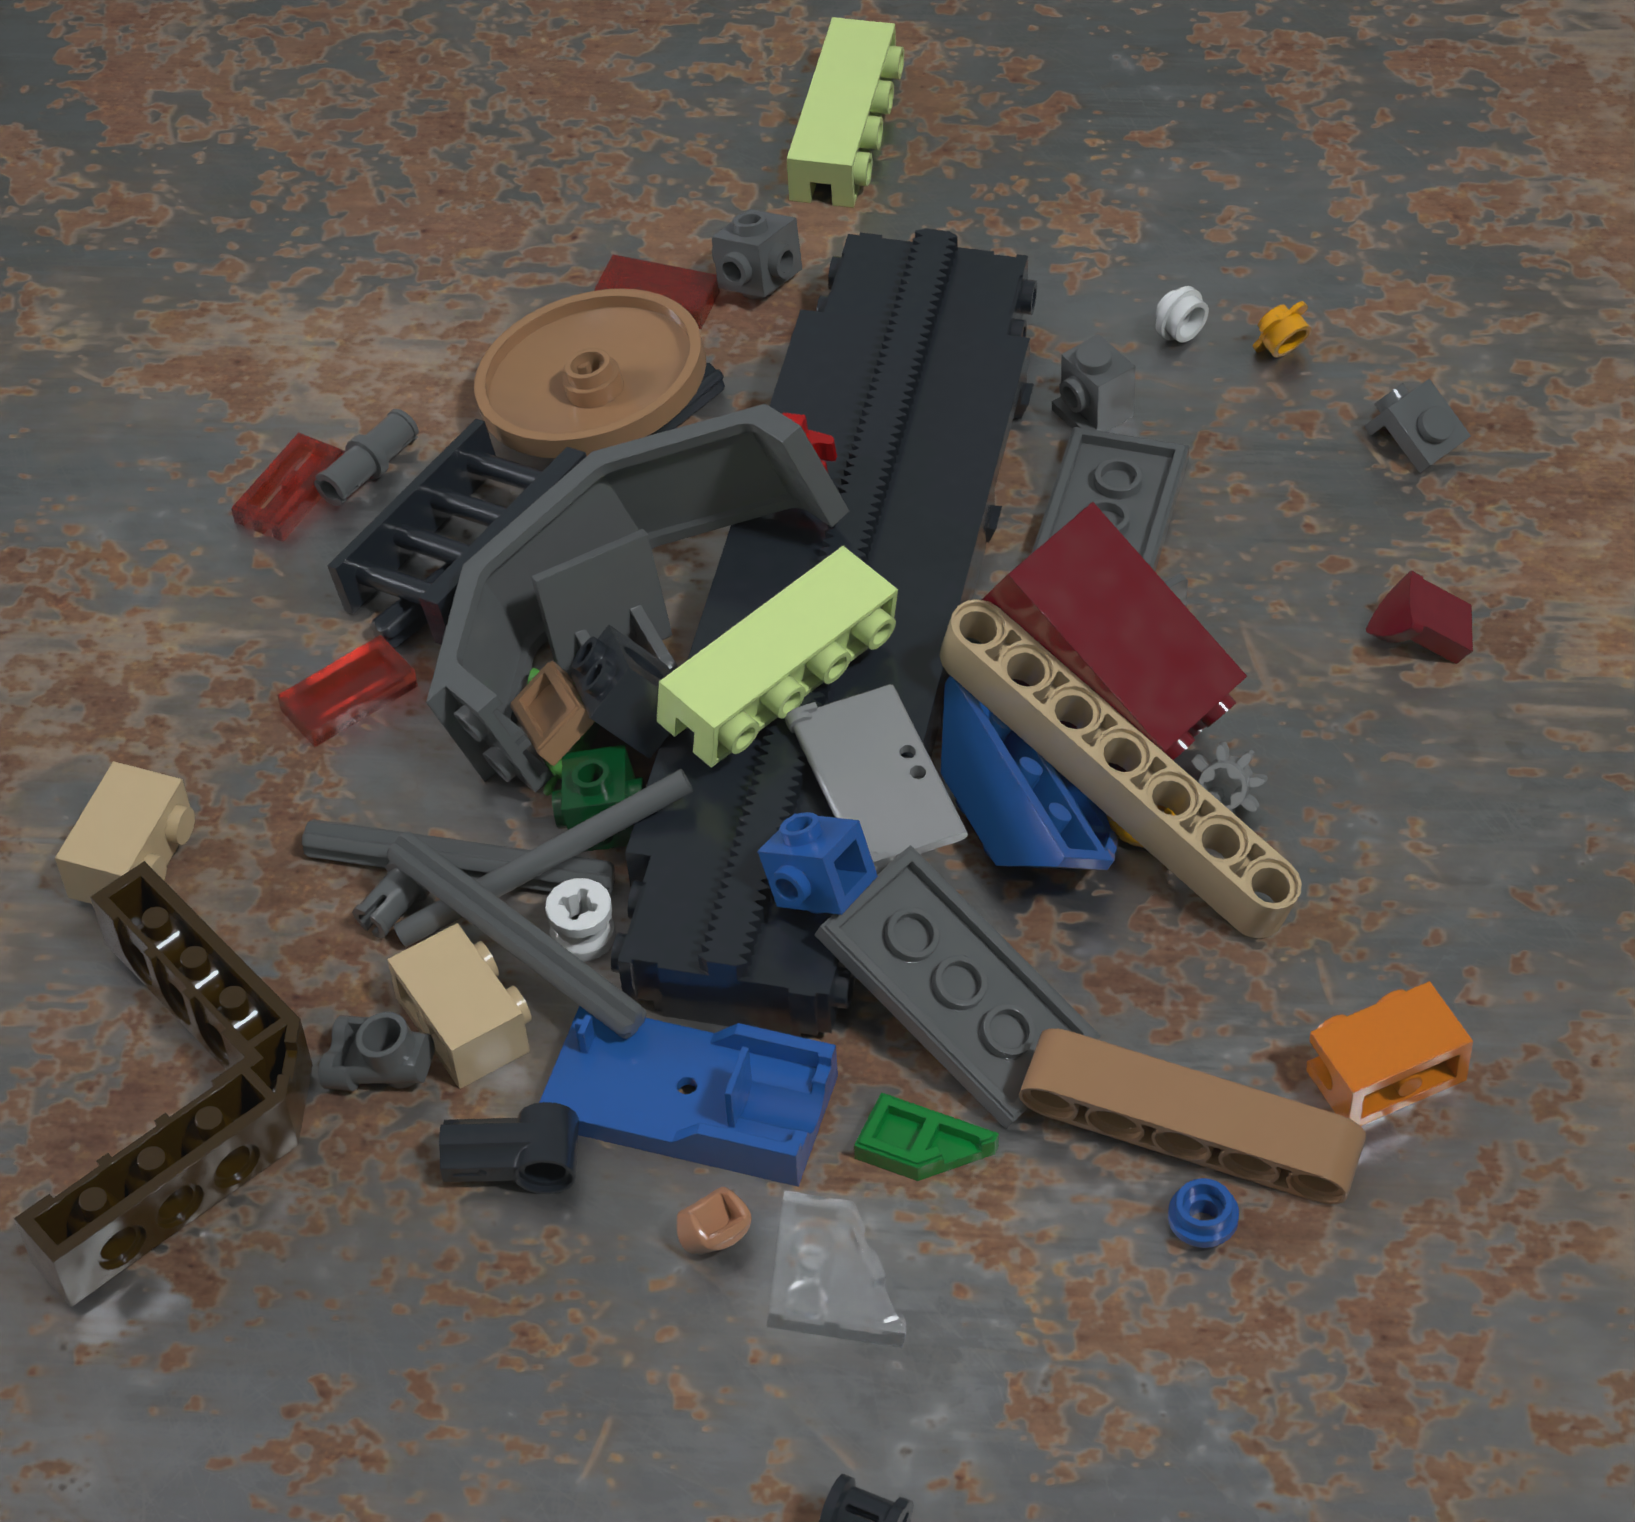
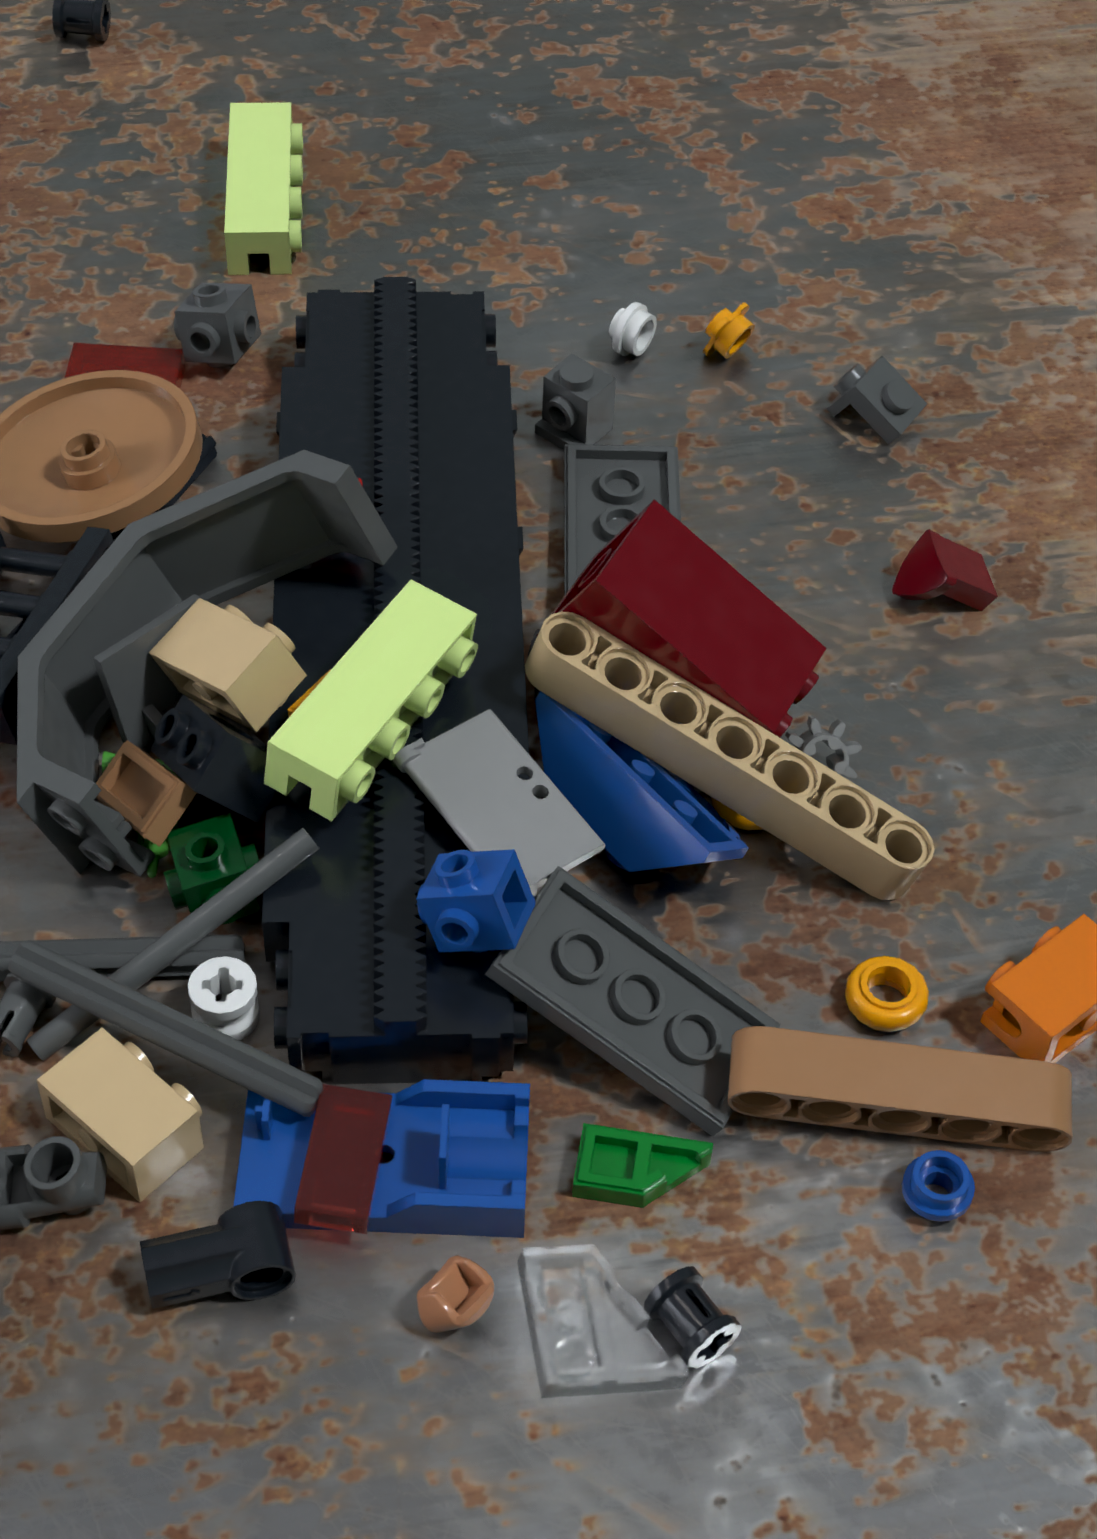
camera: 20 degrees left, 0 degrees up
none -> tan brick [149,598,307,732]
none -> clear red tile [294,1084,392,1234]
none -> black bush [643,1266,742,1369]
none -> light orange piece [845,956,929,1032]

